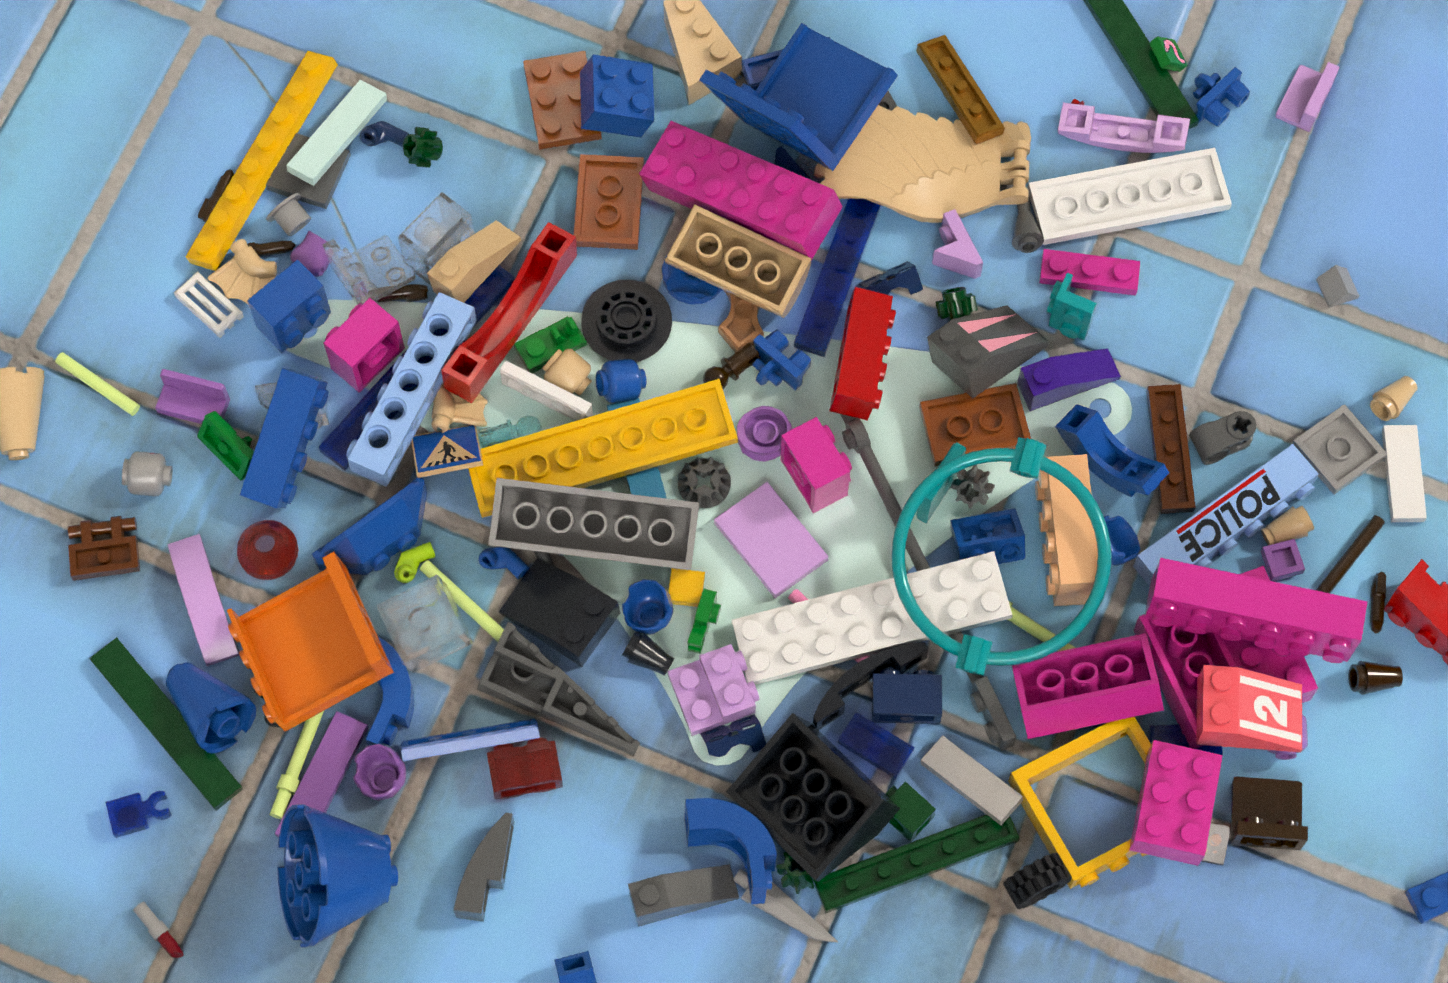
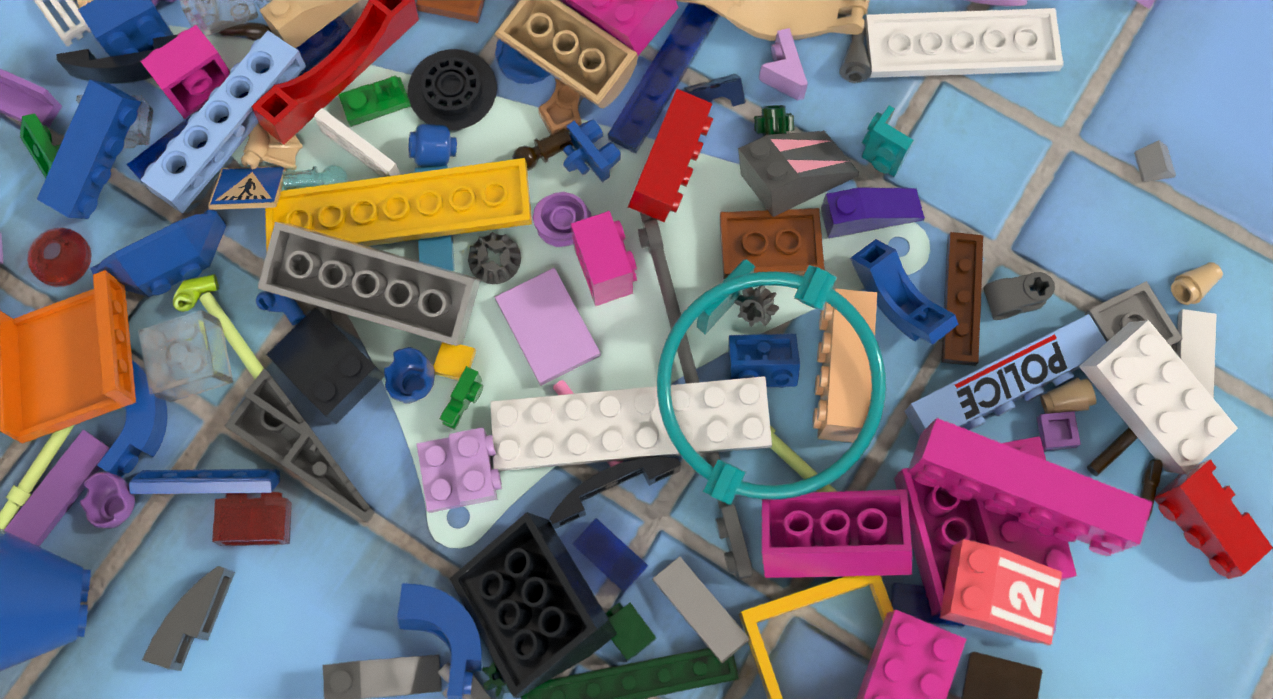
camera: 10 degrees right, 5 degrees up
tan head [542,349,592,396] -> none
black cone [622,632,675,676] -> none
dark blue piece [700,714,766,757] -> none
dark blue brick [872,669,942,724] -> none
dark pink plate [1039,249,1140,296] -> none
blue hair [1104,515,1140,566] -> none
dark brown cone [1348,661,1403,695] -> none
none -> black slope [56,34,178,84]
none -> white brick [1079,320,1238,475]

